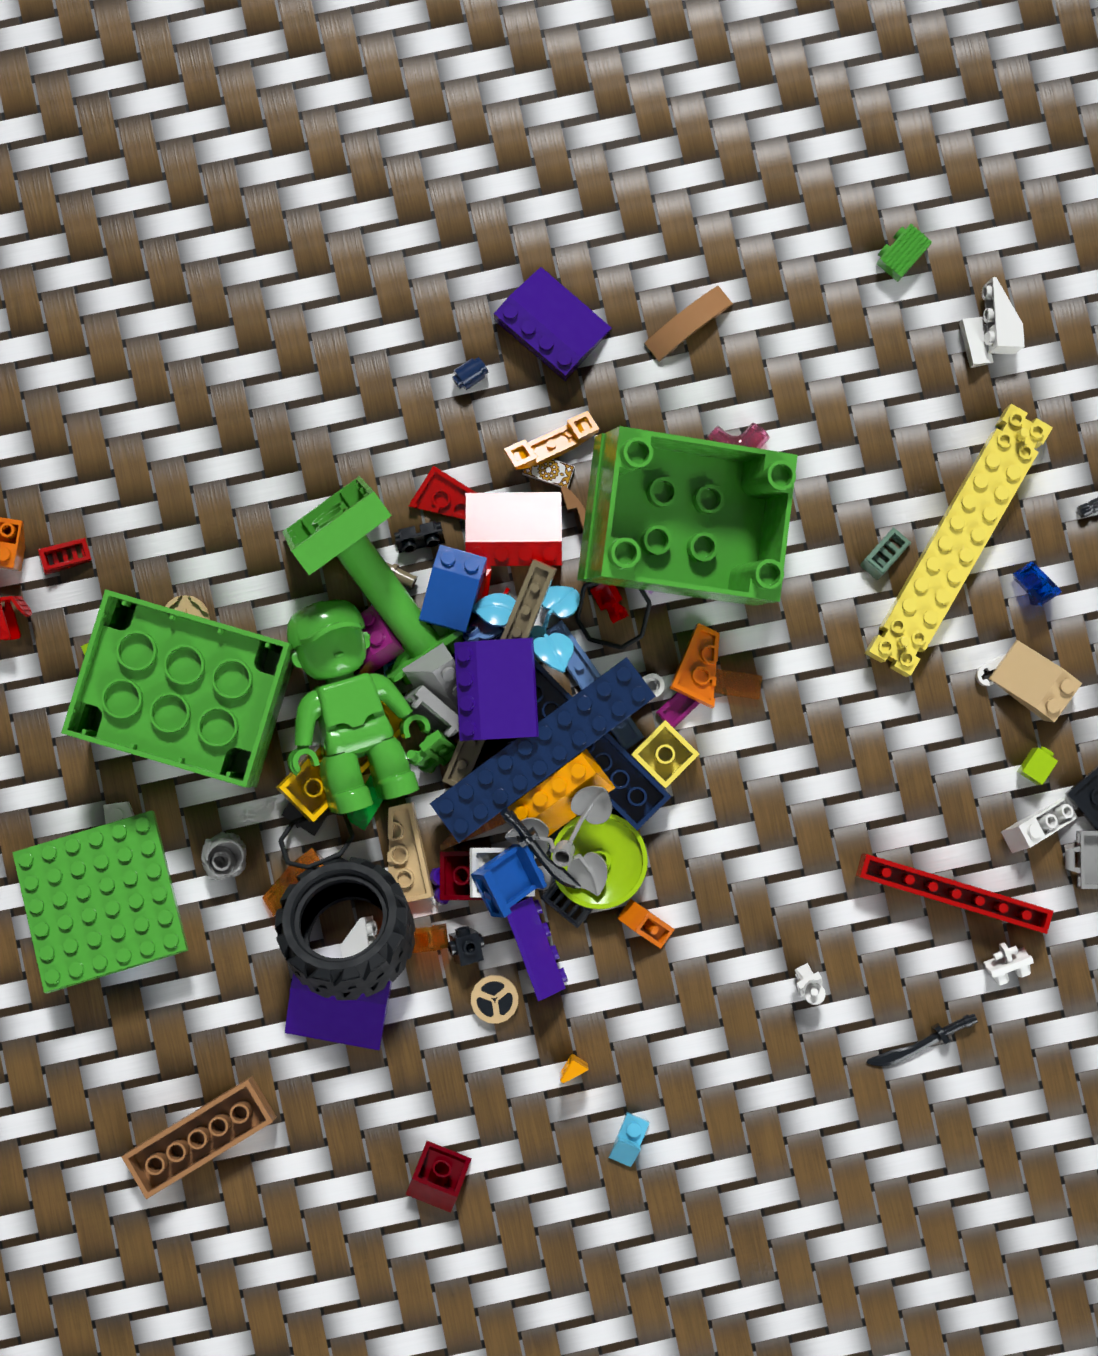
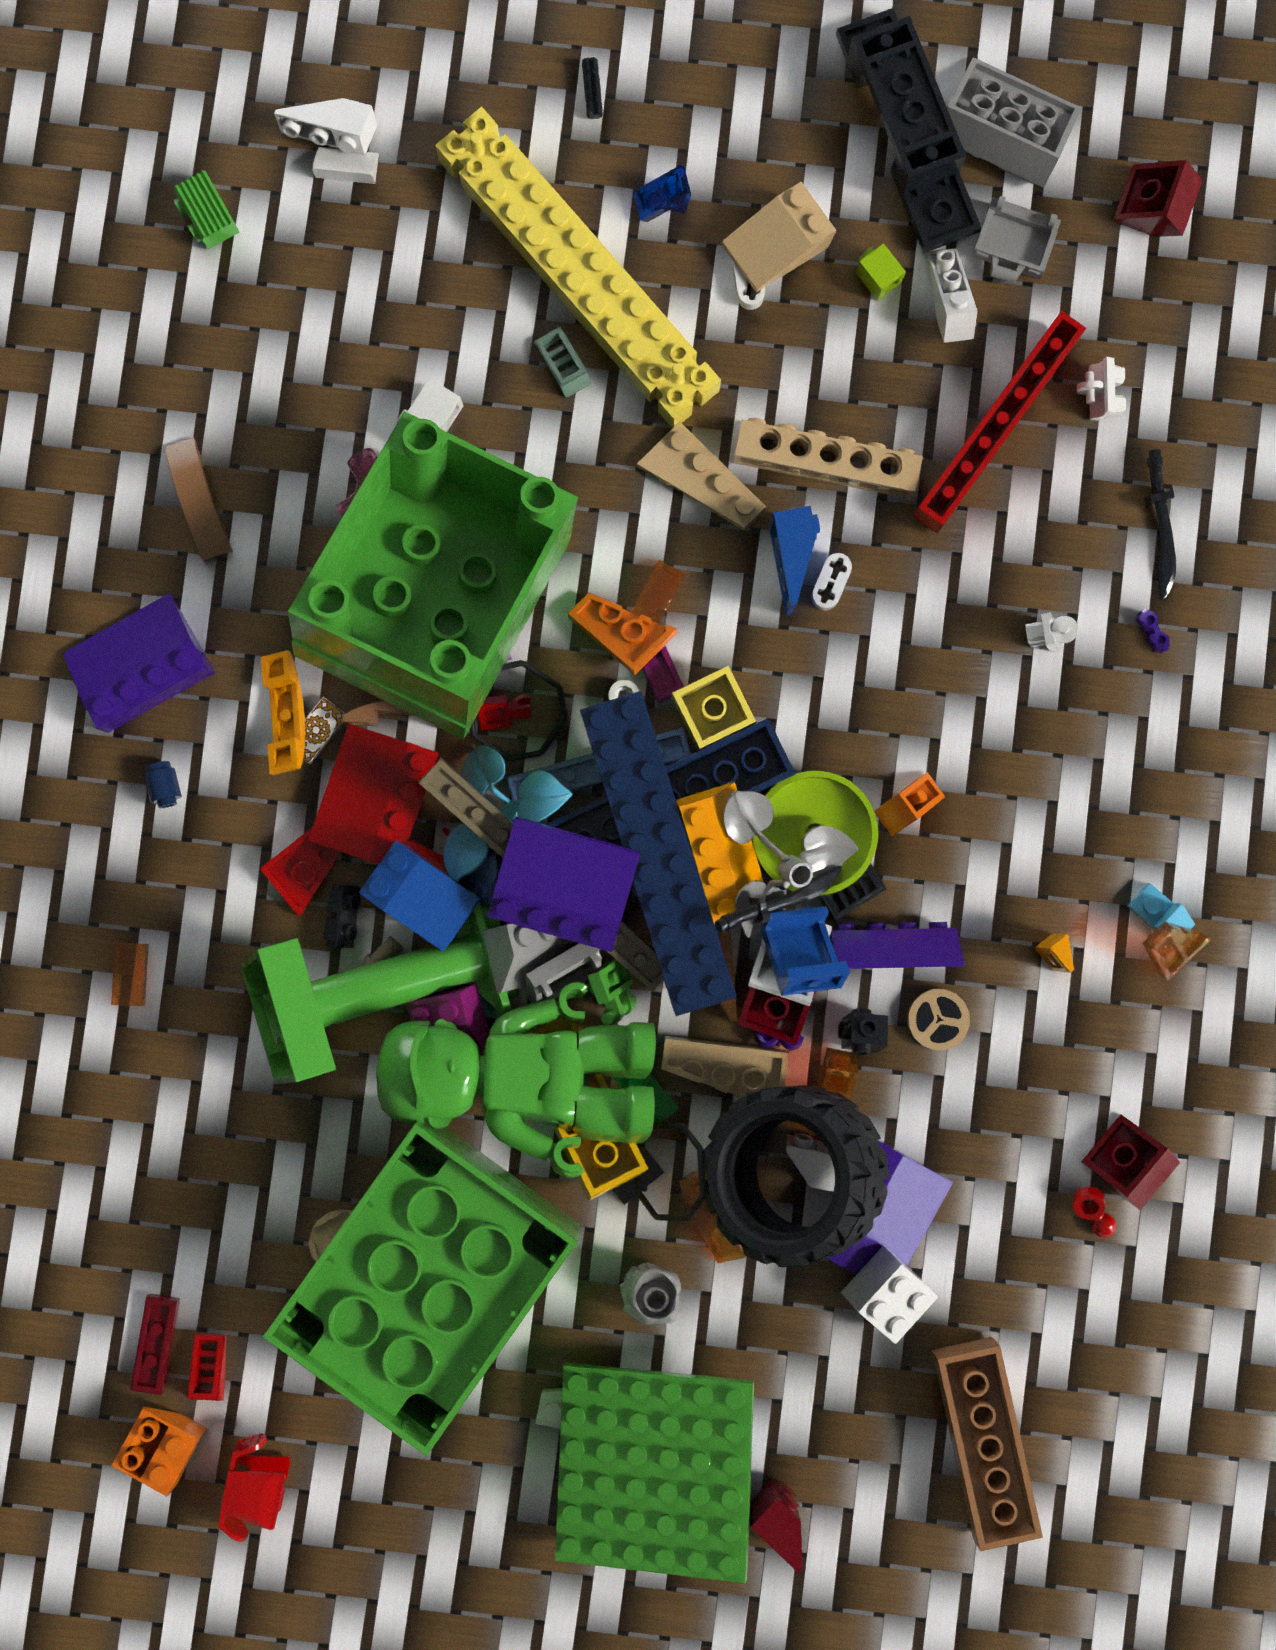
camera: 70 degrees left, 0 degrees up
none -> clear orange tile [111,943,149,1006]
none -> dark red tile [130,1294,180,1395]
none -> white brick [396,378,463,432]
none -> tan wing [637,422,766,530]
none -> tan brick [733,418,923,499]
none -> dark red slope [749,1478,803,1573]
none -> blue slope [769,506,820,616]
none -> white beam [811,553,852,611]
none -> white brick [841,1245,938,1344]
none -> red plate [1073,1187,1116,1238]
none -> dark purple piece [1136,609,1170,654]
none -> clear orange wing [1142,922,1210,981]

